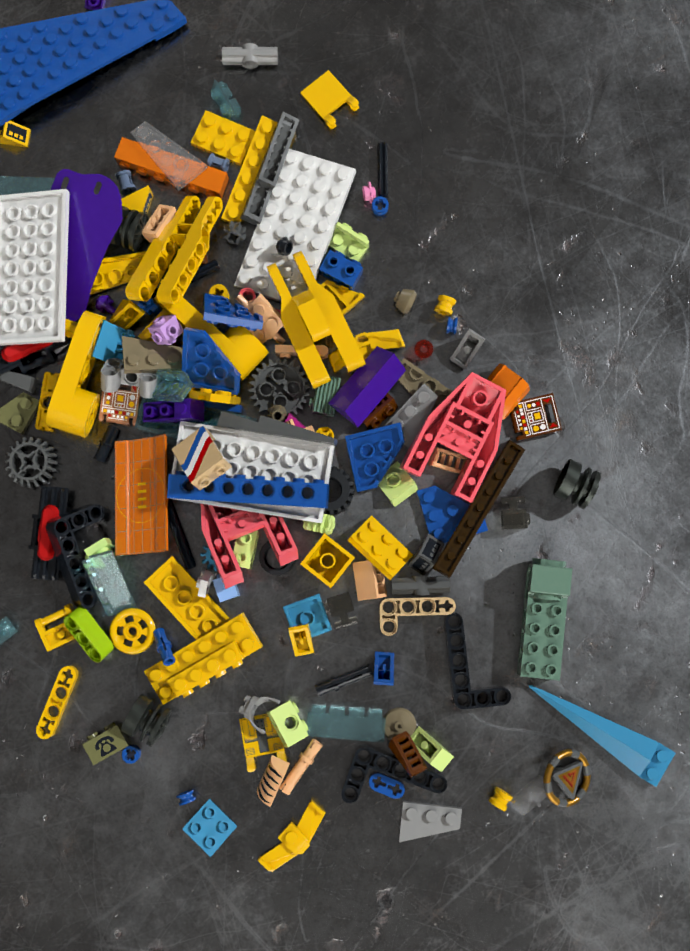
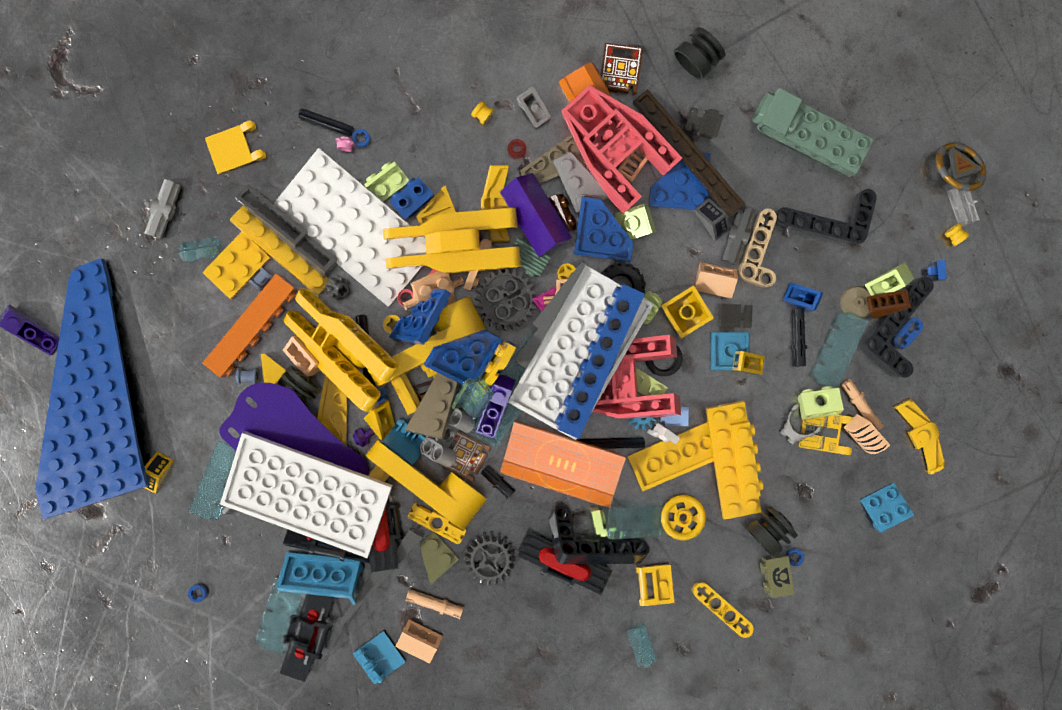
camera: 75 degrees left, 5 degrees up
lime beam [64,606,114,663] -> none
clear wing [131,121,208,191] -> none
lavender brick [148,315,183,346] -> none
blue pin [153,628,175,666] -> none
tan panel [171,426,232,490] -> none
blue bush [176,789,196,806] -> none
dark tan cone [268,405,287,422] -> none
black plate [276,237,293,256] -> none
yellow plate [348,515,413,580] -> none
dark tan cone [394,289,417,314] -> none
light grey wing [399,801,462,842] -> none
blue bush [446,317,458,335] -> none
dark azure plate [529,685,676,787] -> none
none -> blue tile [928,260,947,280]

